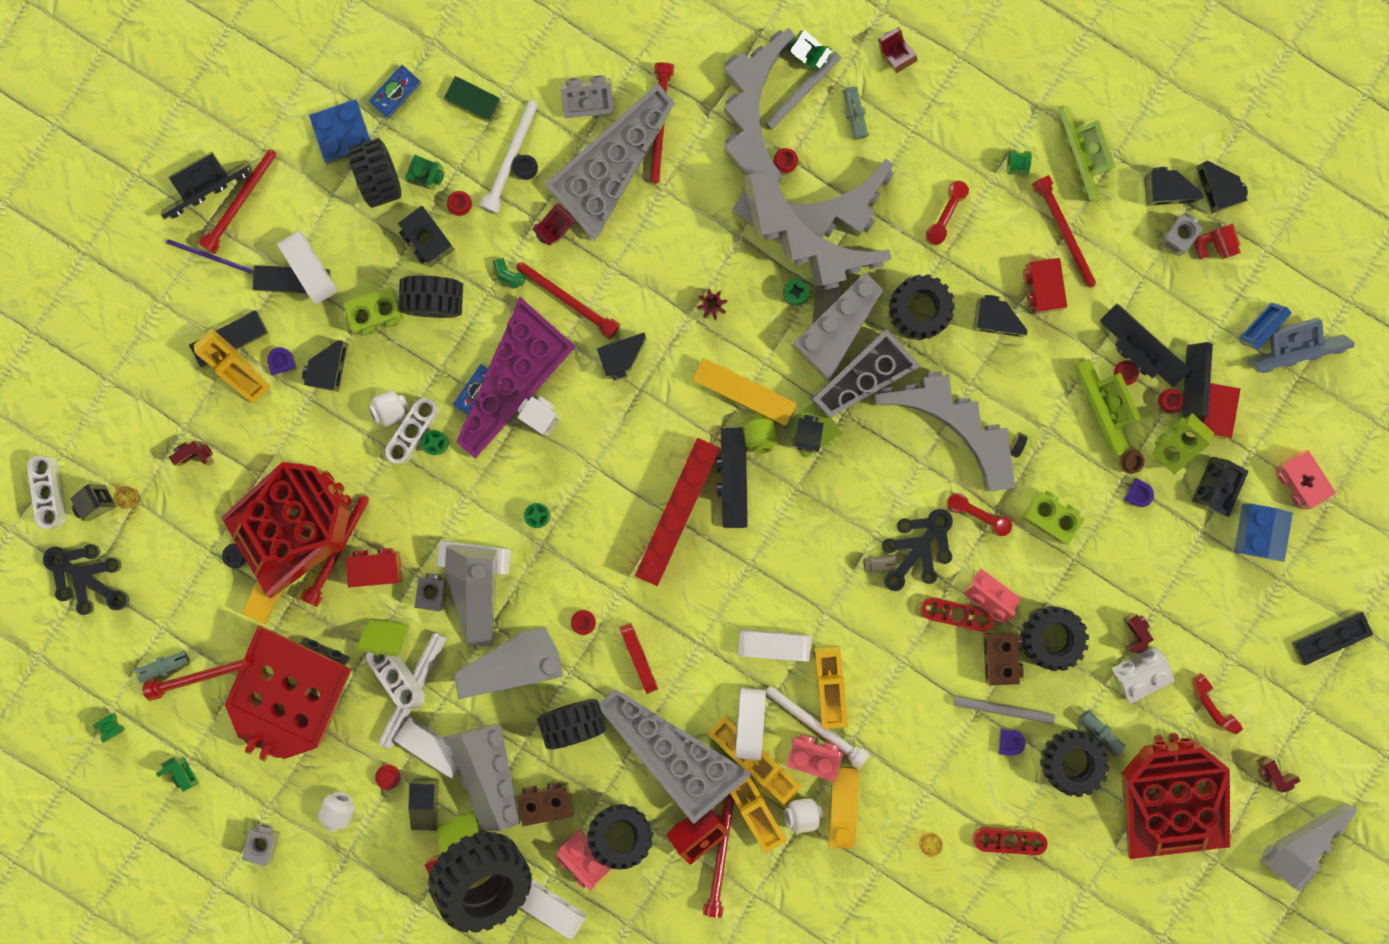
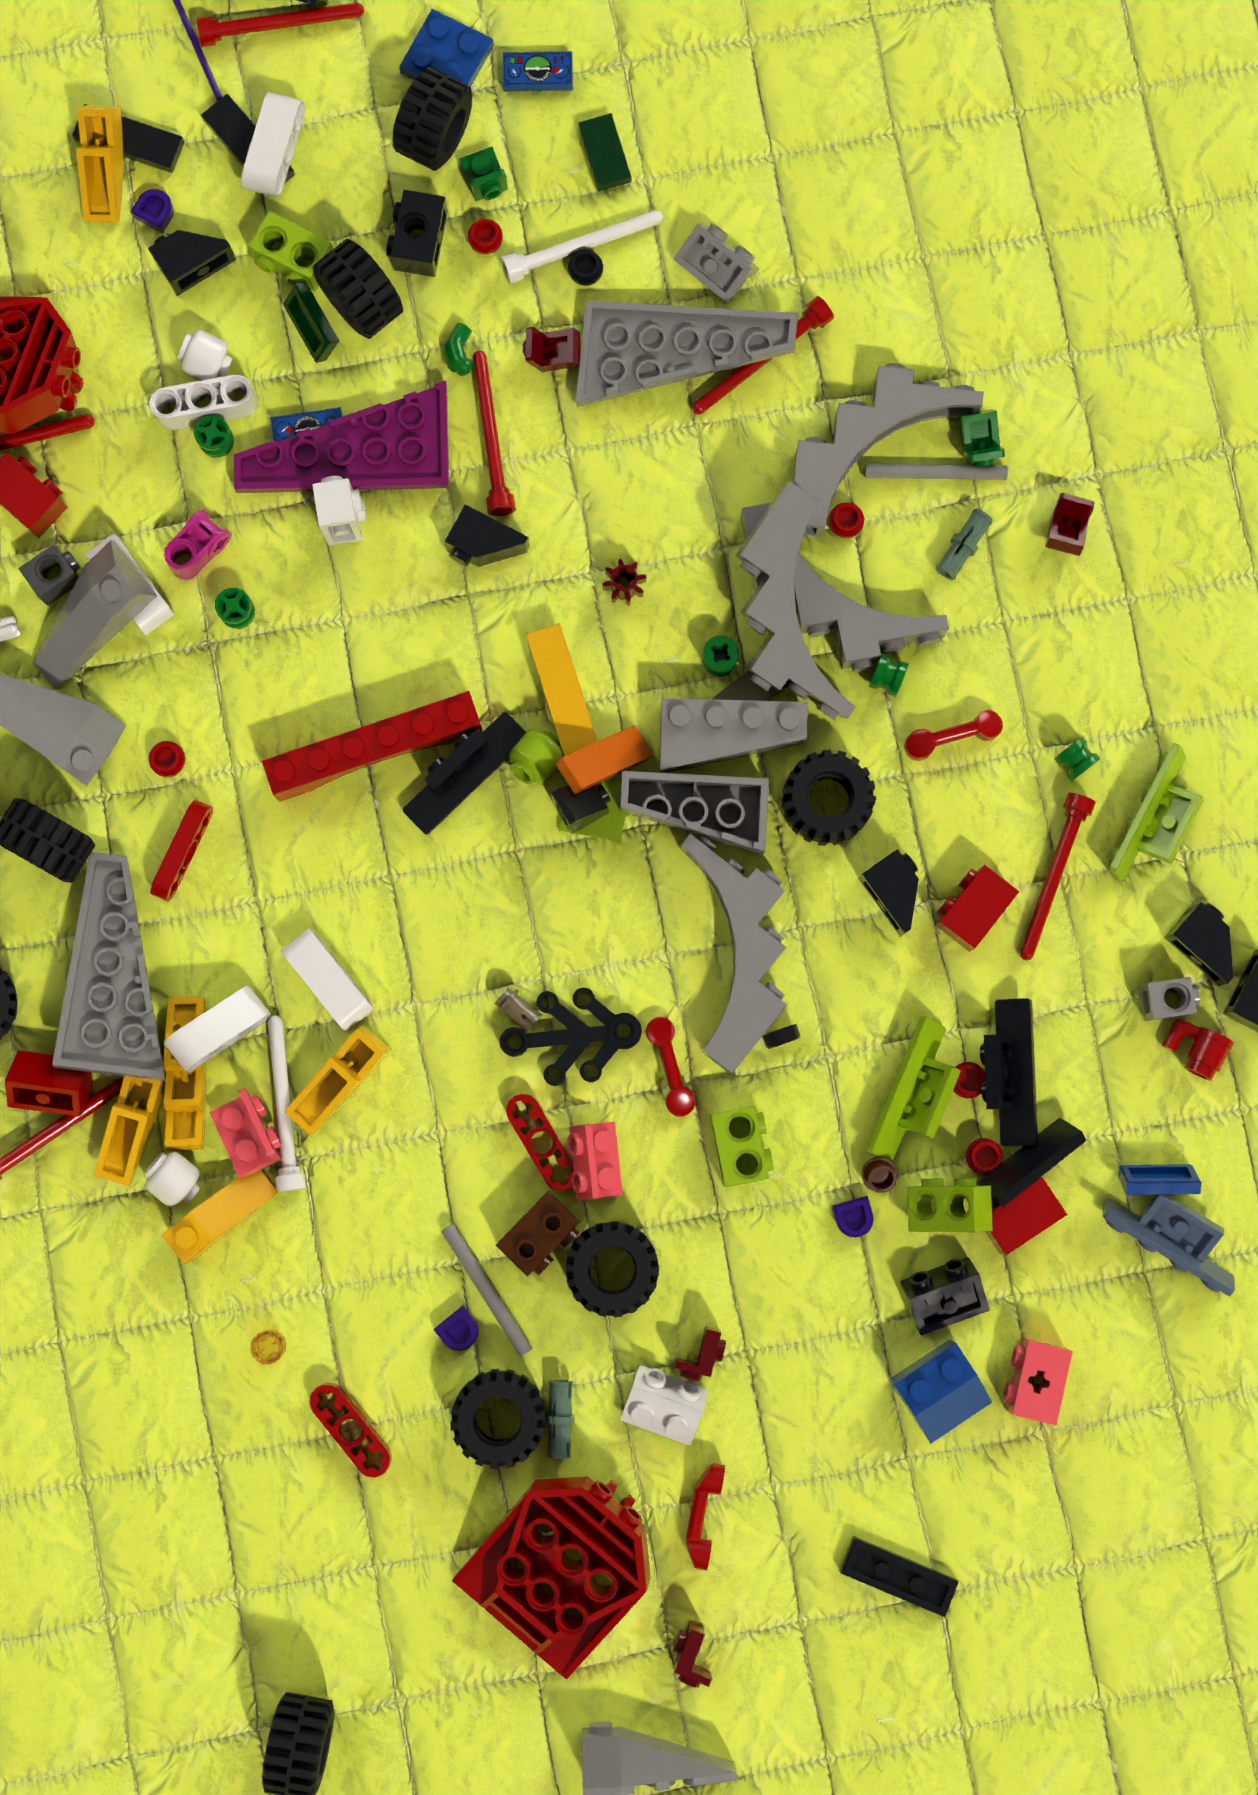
camera: 45 degrees right, 5 degrees down
none -> dark pink piece [164,509,232,580]
none -> dark green tile [283,281,339,363]
none -> orange tile [555,725,653,794]
none -> green wheel [869,653,909,697]

